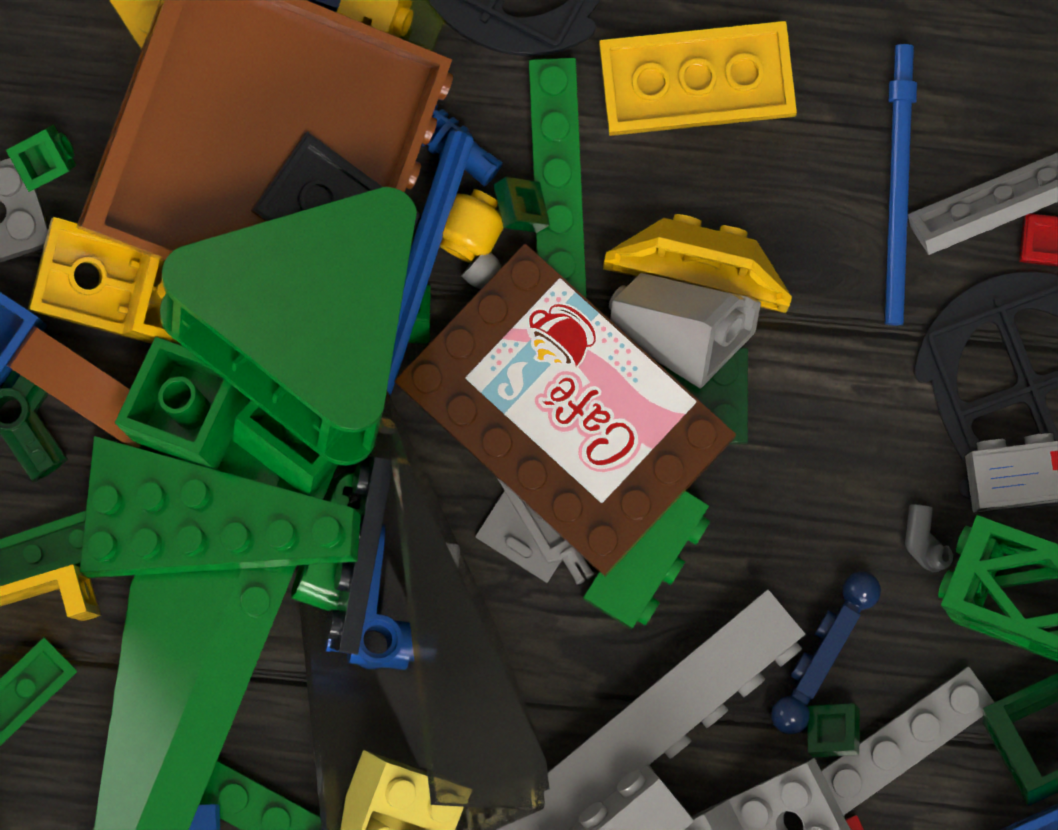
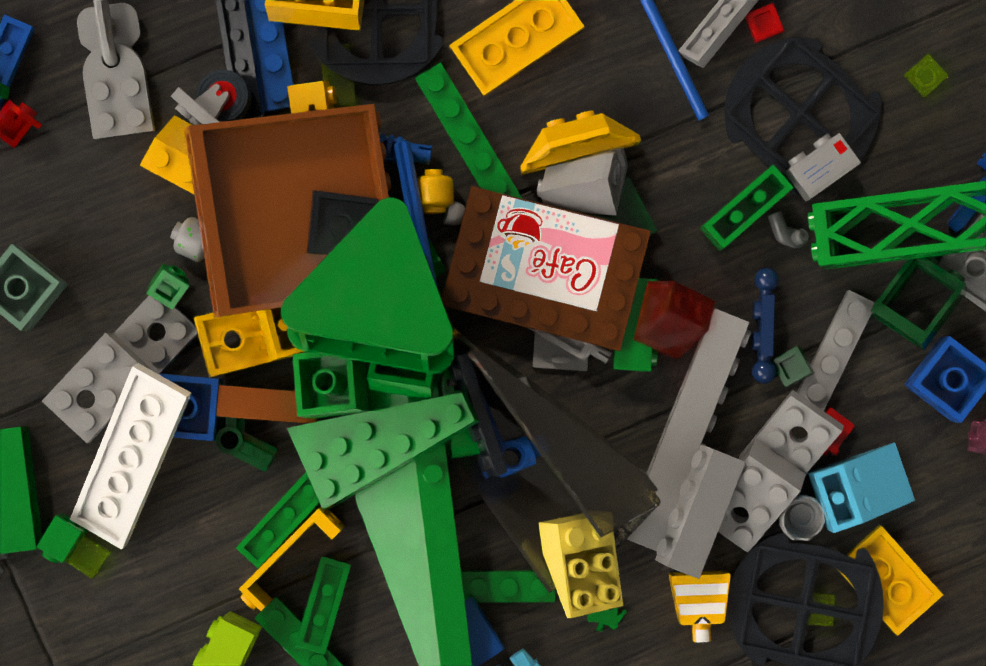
camera: 25 degrees left, 5 degrees up
dark green plate [494,177,550,233] -> none
none -> light grey head [170,217,204,262]
none -> clear red slope [634,281,715,359]
none -> green brick [699,164,794,251]

